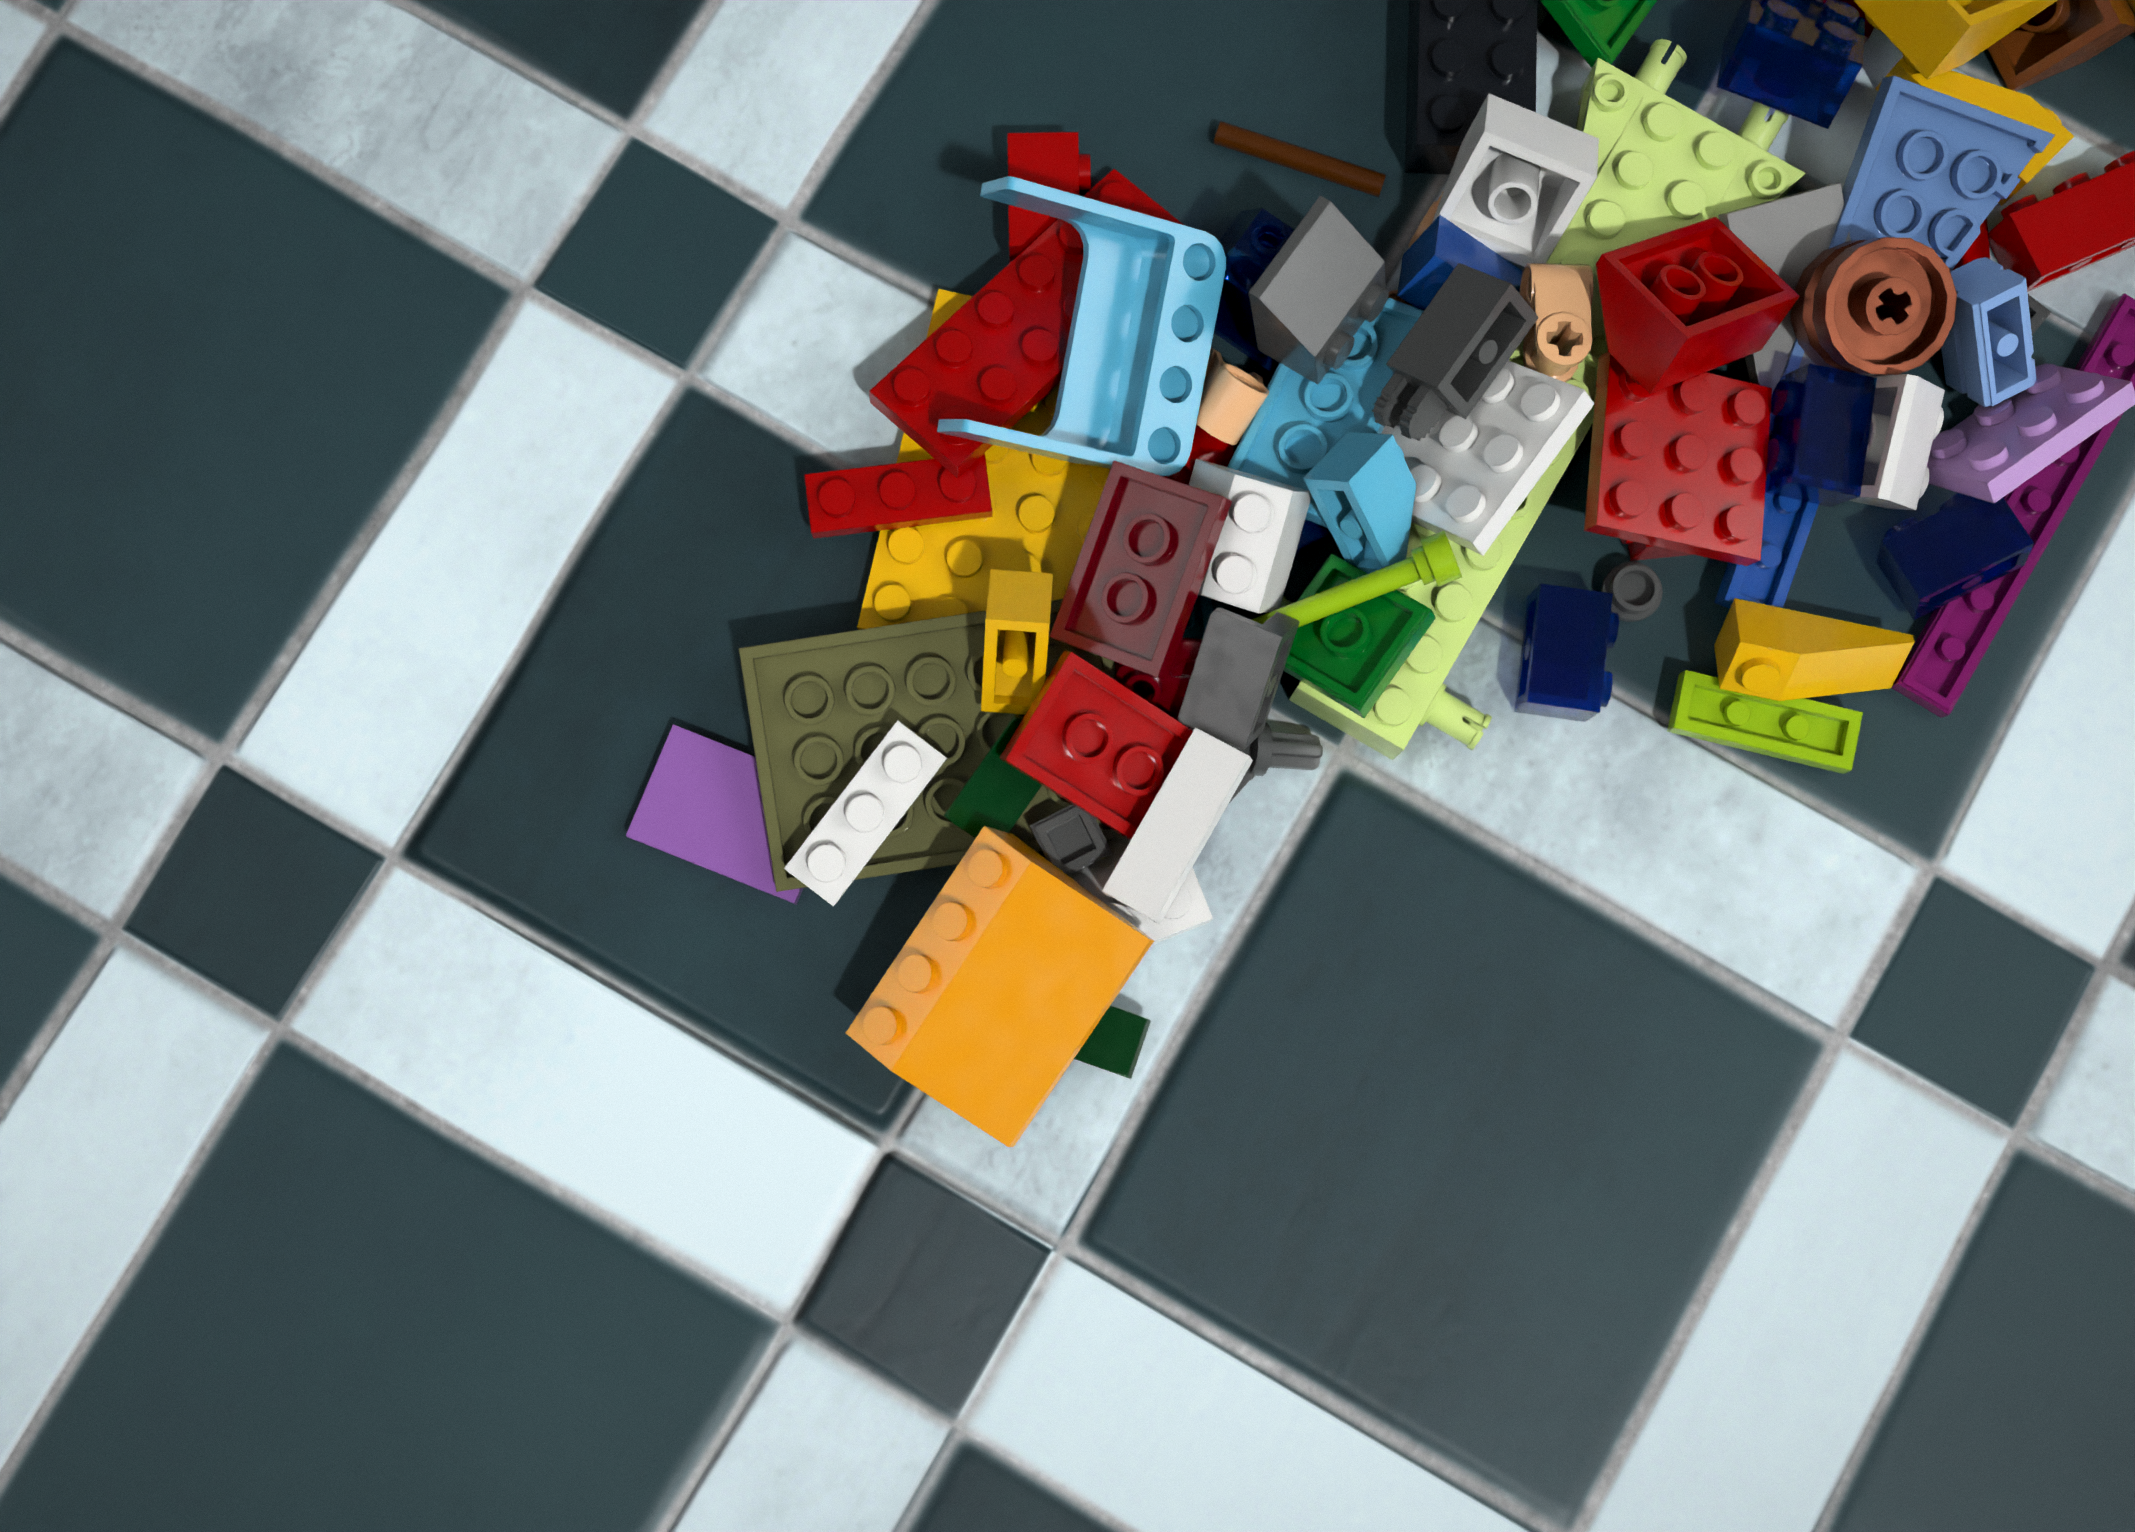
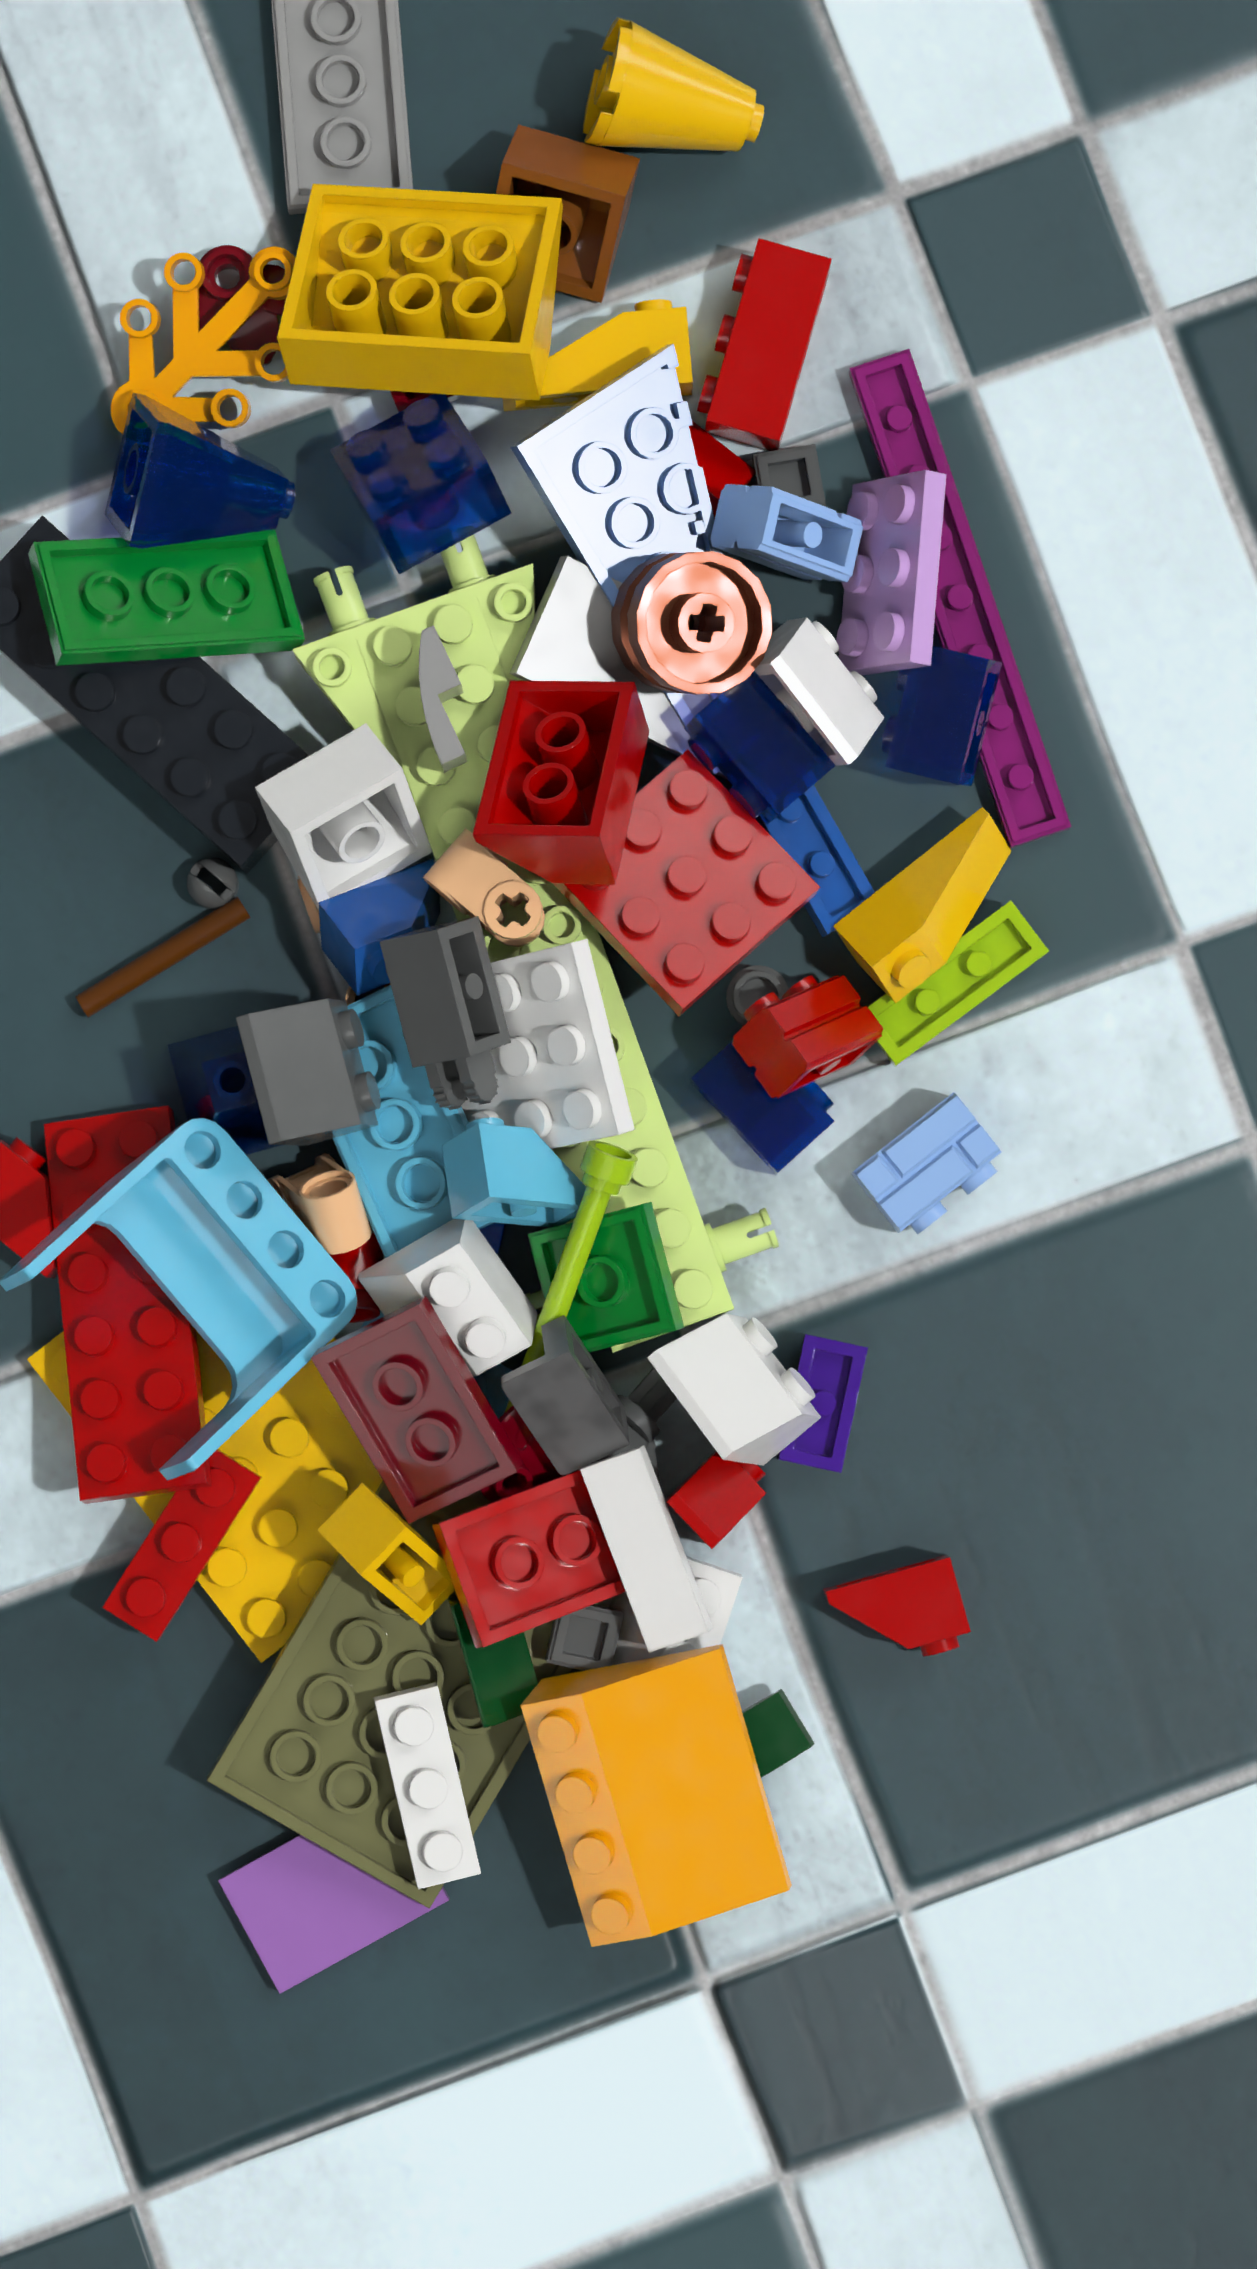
camera: 45 degrees left, 5 degrees up
none -> dark grey hinge [187,857,239,910]
none -> light grey slope [419,625,468,773]
none -> white slope [647,1313,821,1466]
none -> red slope [666,1450,766,1549]
none -> red brick [732,975,883,1098]
none -> dark purple plate [778,1334,868,1473]
none -> red slope [823,1555,971,1657]
none -> light blue brick [851,1092,1001,1235]

